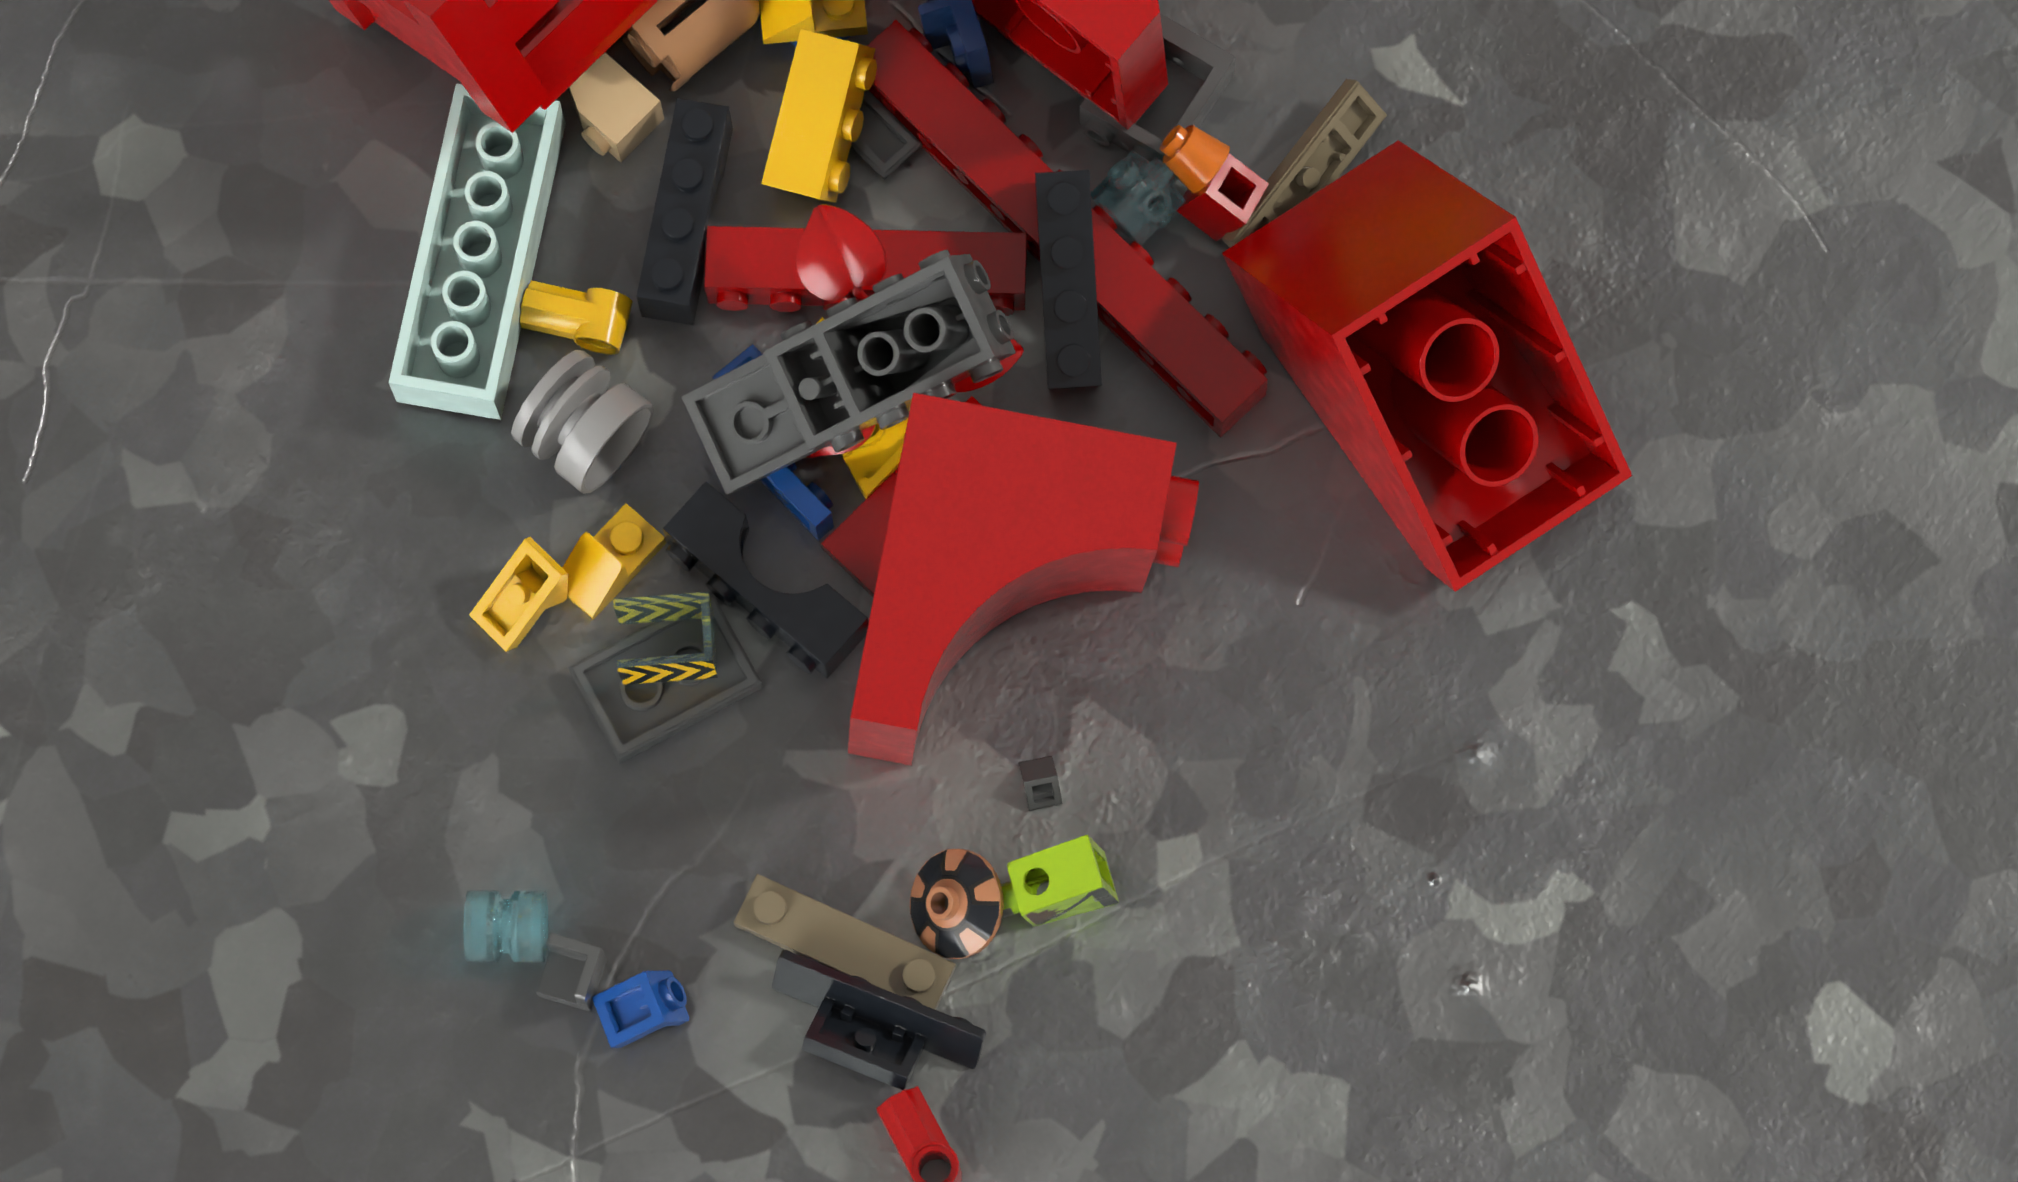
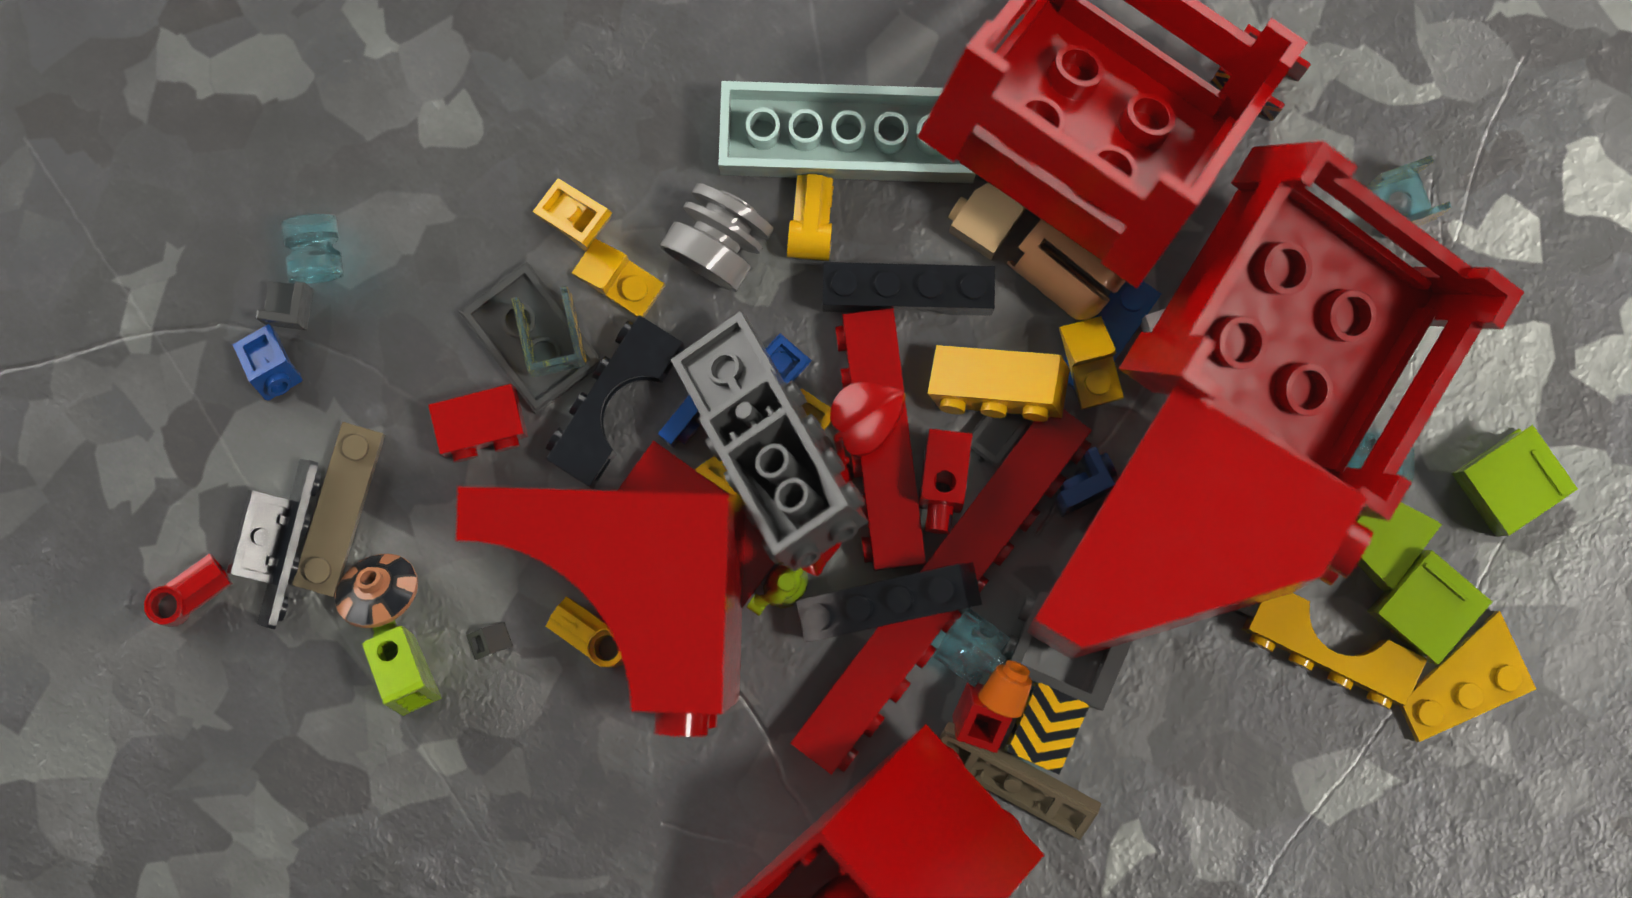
camera: 80 degrees right, 10 degrees up
none -> red brick [428,384,528,463]
none -> yellow piece [545,596,624,668]
none -> lime piece [746,562,809,616]
none -> red torso [918,428,973,534]
none -> piece [1003,683,1089,775]

